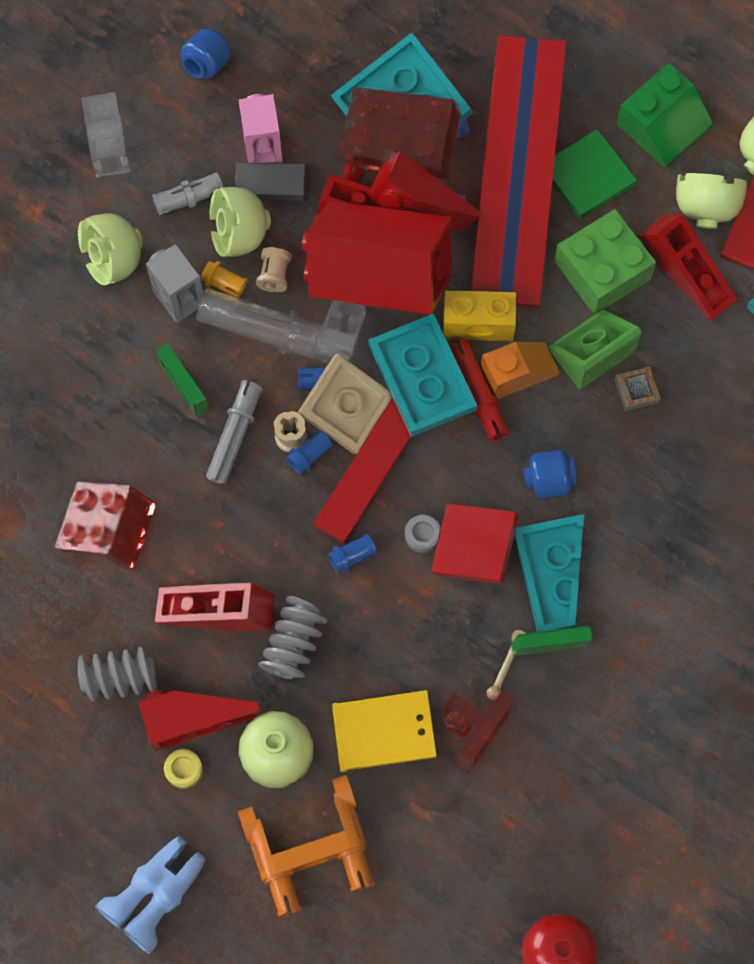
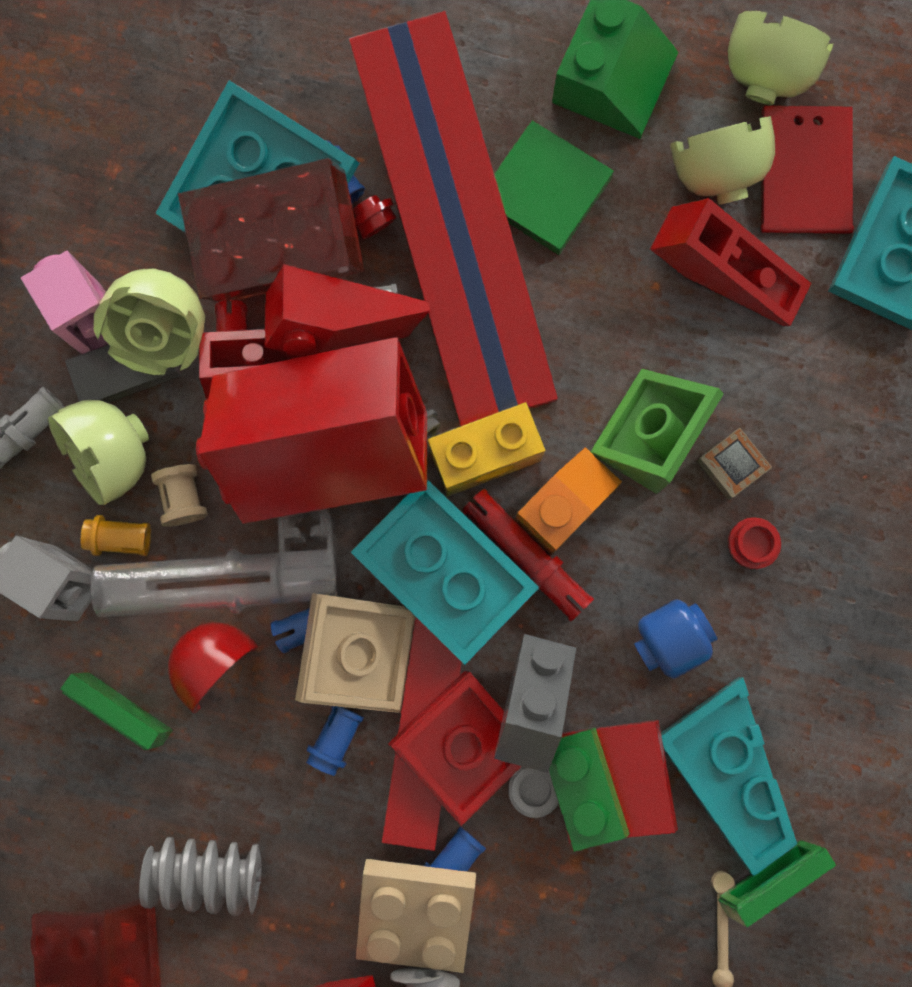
camera: 20 degrees left, 10 degrees up
light grey axle [206,380,263,484] -> none
tan bush [274,411,307,453] -> none
bright green brick [554,209,656,315] -> none
none -> yellowish green cylinder [94,268,205,375]
none -> light grey piece [139,837,262,916]
none -> red helmet [168,622,258,713]
none -> red plate [349,195,397,240]
none -> tan plate [356,859,476,973]
none -> red tile [388,671,522,826]
none -> dark grey brick [494,634,576,773]
none -> green plate [549,727,630,852]
none -> red plate [728,517,781,569]

